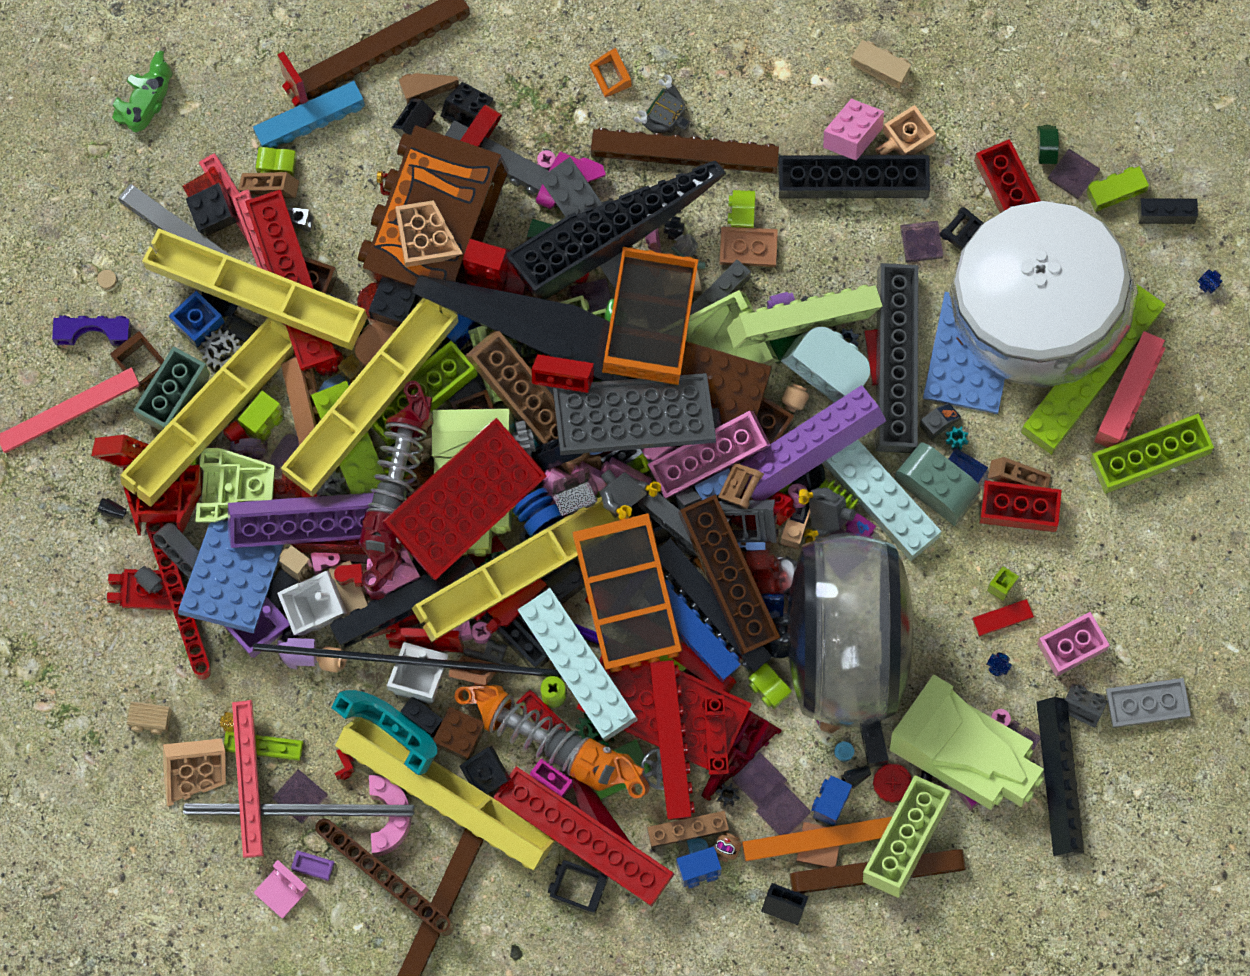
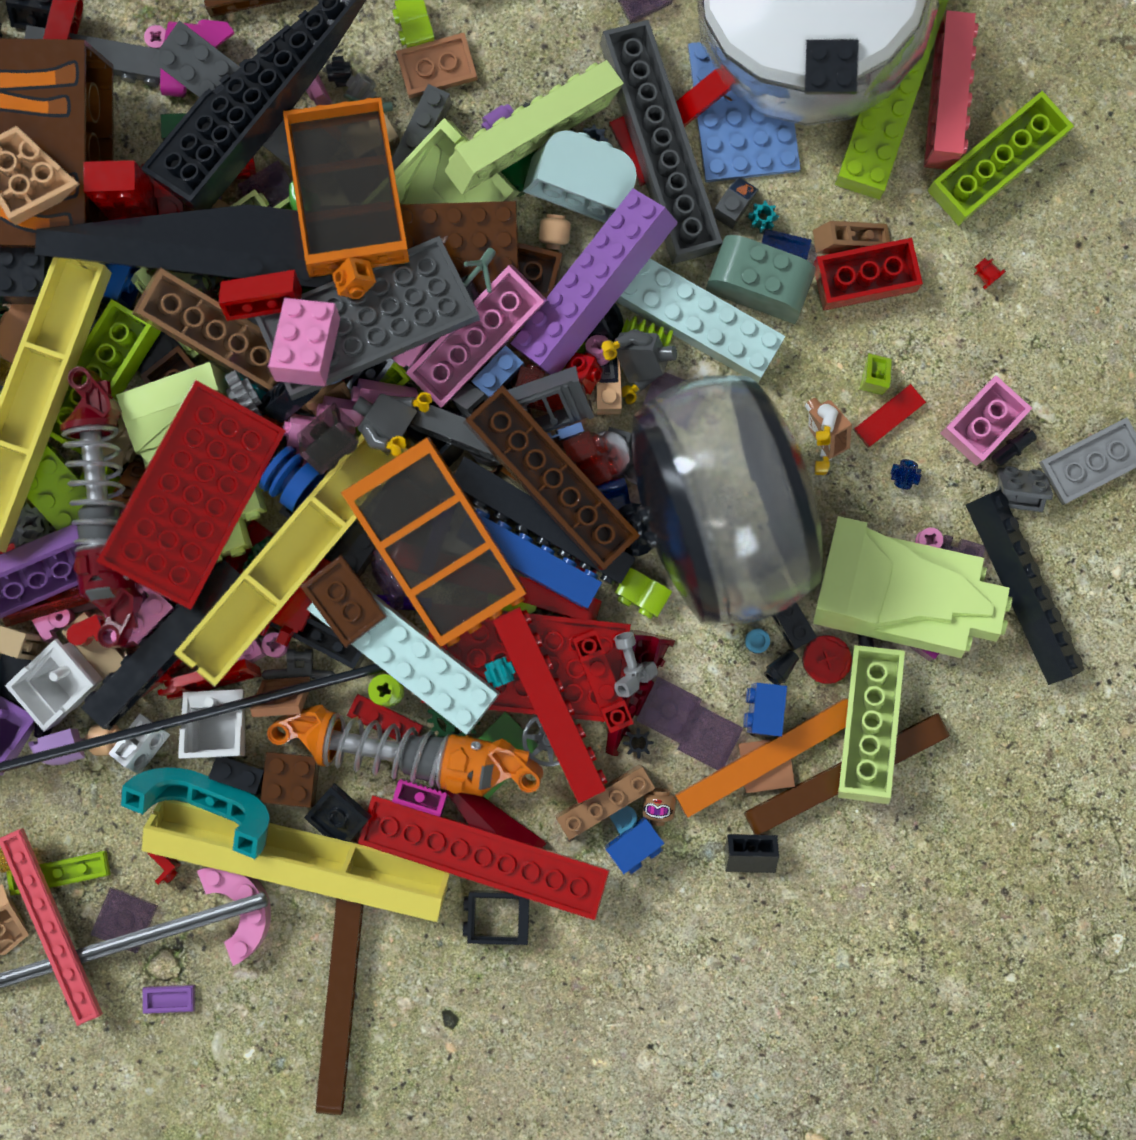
camera: 20 degrees left, 10 degrees up
bright pink bracket [254,860,309,918] -> none
reddish brown beam [315,818,454,936] -> none
medium nougat plate [718,463,764,509] -> none
magenta brick [845,513,876,546] -> none
none -> white brick [109,714,170,774]
none -> bright pink brick [268,298,340,387]
none -> reddish brown tile [300,555,388,648]
none -> orange brick [332,257,376,299]
none -> clear purple plate [371,550,406,611]
none -> sand green plant [463,248,496,293]
none -> teal gear [484,656,516,688]
none -> light grey bar [614,632,658,697]
none -> red tile [676,63,739,127]
none -> black plate [805,39,859,95]
none -> torso [805,398,852,475]
none -> red brick [973,258,1006,290]
none -> black axle [991,428,1037,466]

